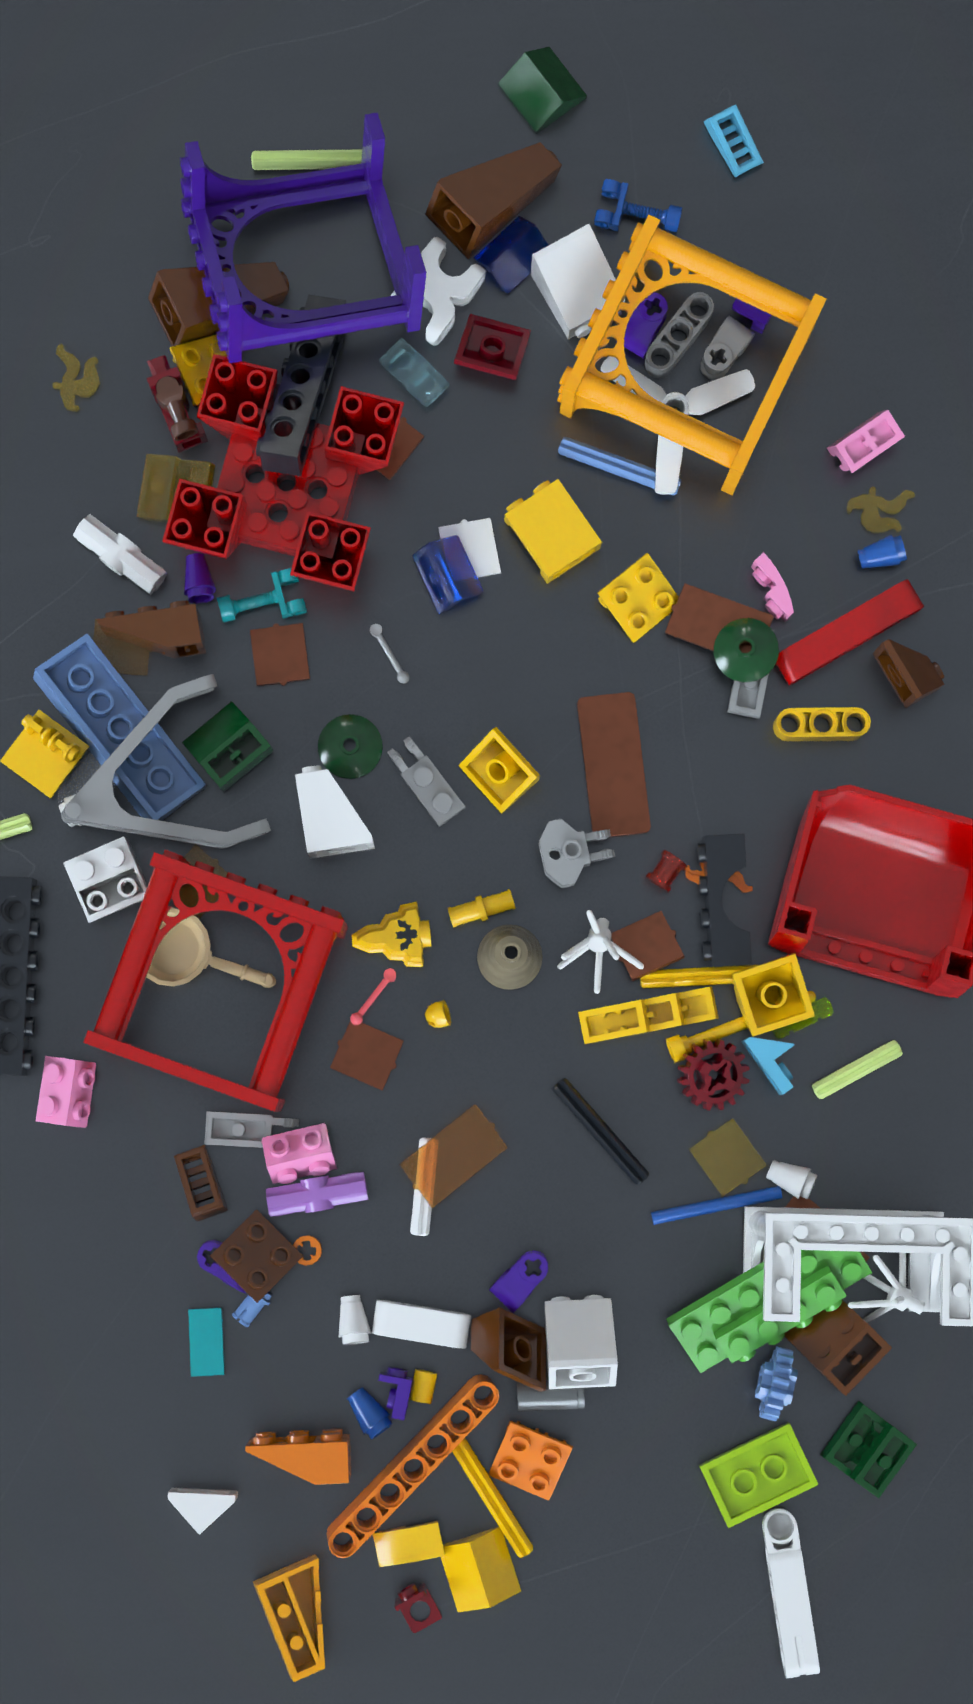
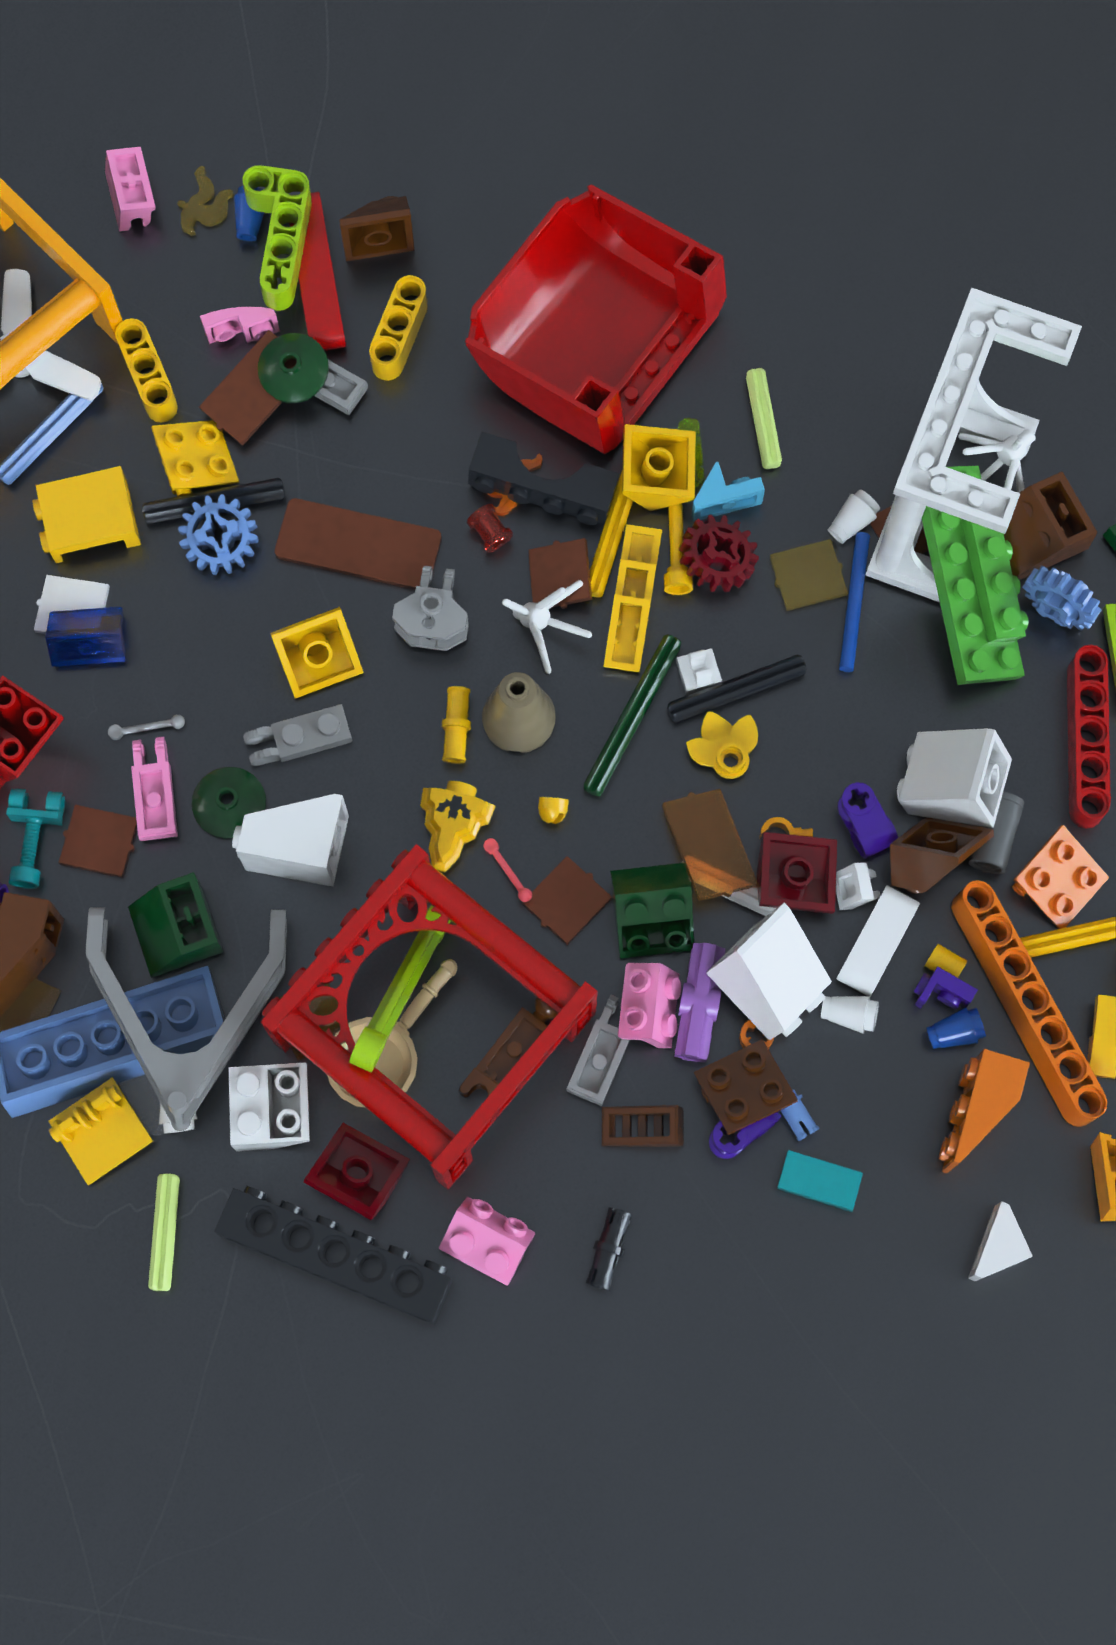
camera: 65 degrees left, 10 degrees down
none -> yellow beam [115,318,178,423]
none -> bright pink hinge [131,737,178,841]
none -> black axle [142,478,285,524]
none -> medium blue gear [178,494,259,575]
none -> lime beam [242,165,312,311]
none -> dark red slope [303,1122,410,1220]
none -> lime piece [349,905,451,1073]
none -> reddish brown plate [458,997,557,1098]
none -> dark green axle [584,634,681,797]
none -> black pin [586,1207,632,1291]
none -> dark green slope [610,863,695,959]
none -> white tile [676,648,722,695]
none -> yellow plate [686,711,758,779]
none -> white slope [706,903,832,1040]
none -> dark red slope [757,832,837,914]
none -> light orange piece [759,817,813,839]
none -> white tile [836,863,881,910]
none -> red beam [1067,645,1111,829]

